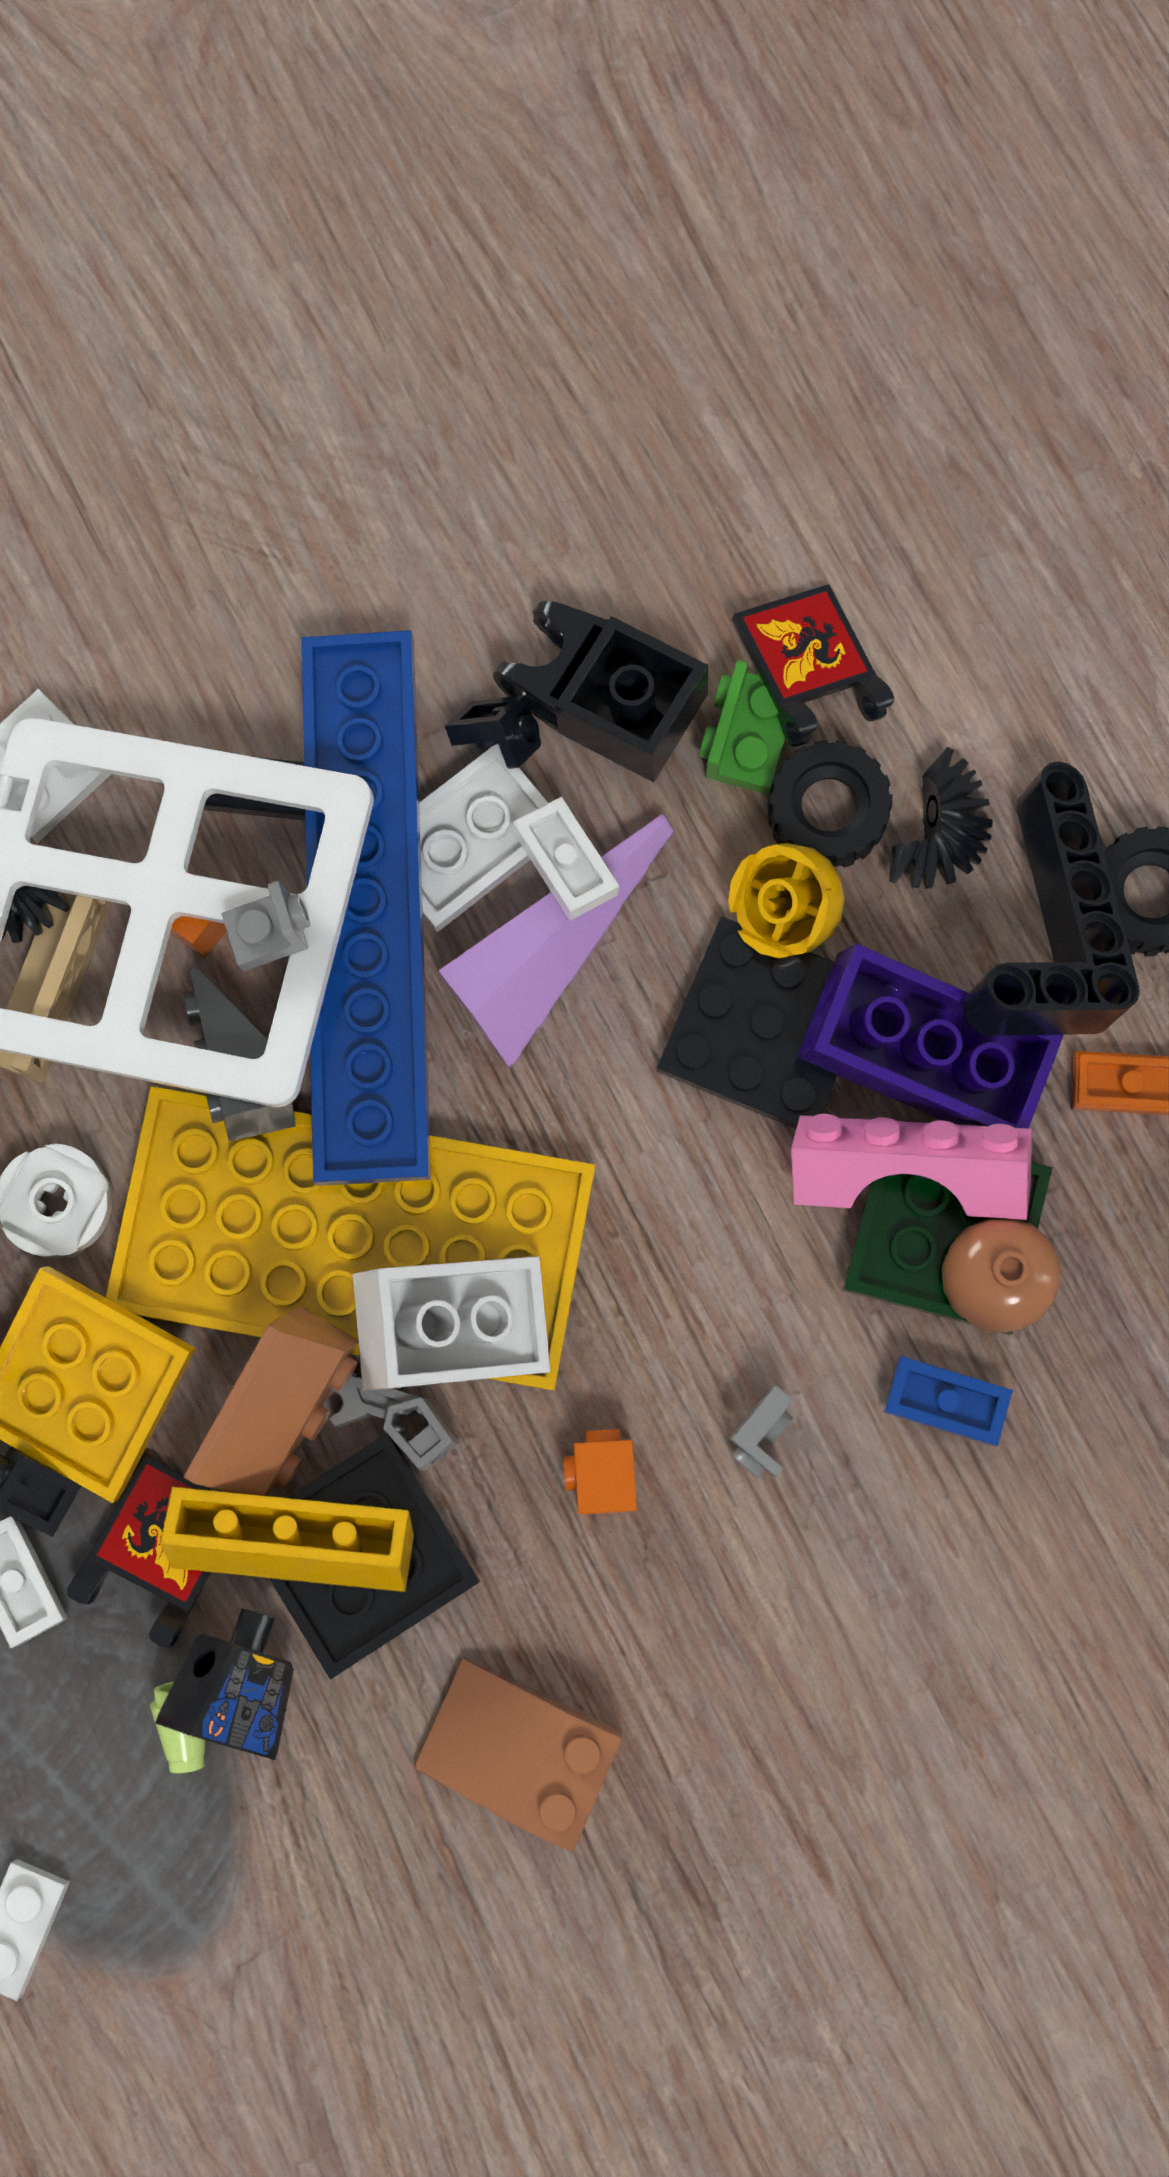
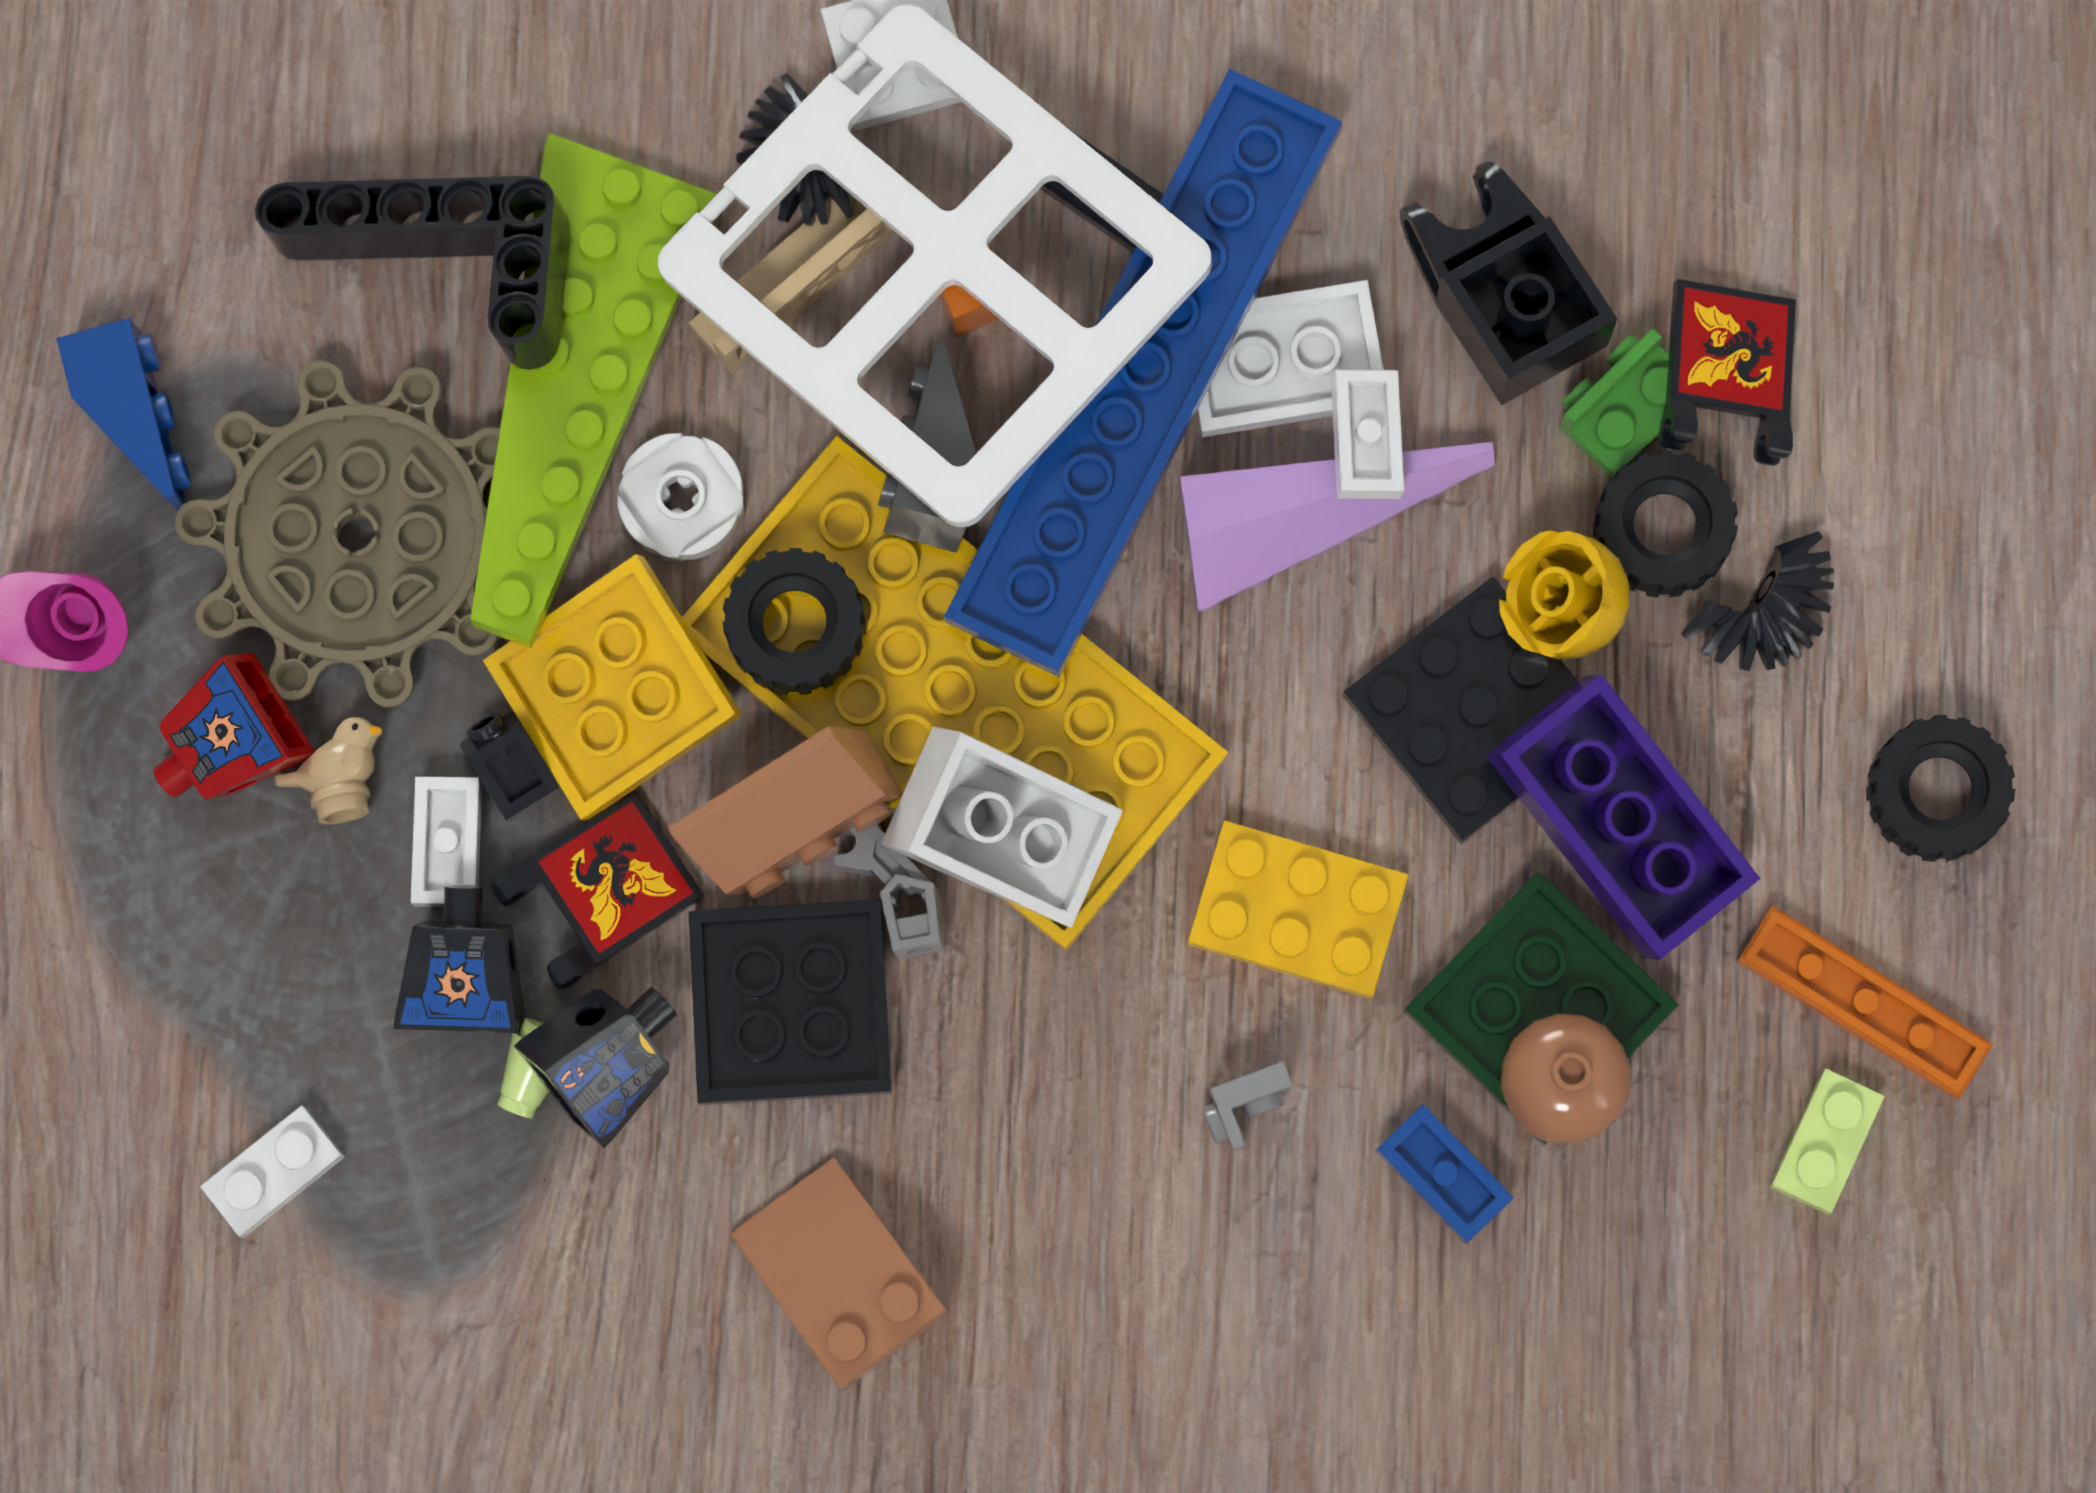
camera: 30 degrees right, 0 degrees up
yellow brick [160,1487,414,1592] -> none
light grey bracket [221,880,311,972] -> none
black bracket [444,695,541,769] -> none
orange brick [564,1429,637,1515] -> none
bright pink arch [791,1114,1032,1220] -> none
black beam [963,761,1140,1036] -> none
none -> torso [394,885,526,1033]
none -> black tyre [722,548,866,695]
none -> yellow plate [1188,820,1409,1000]

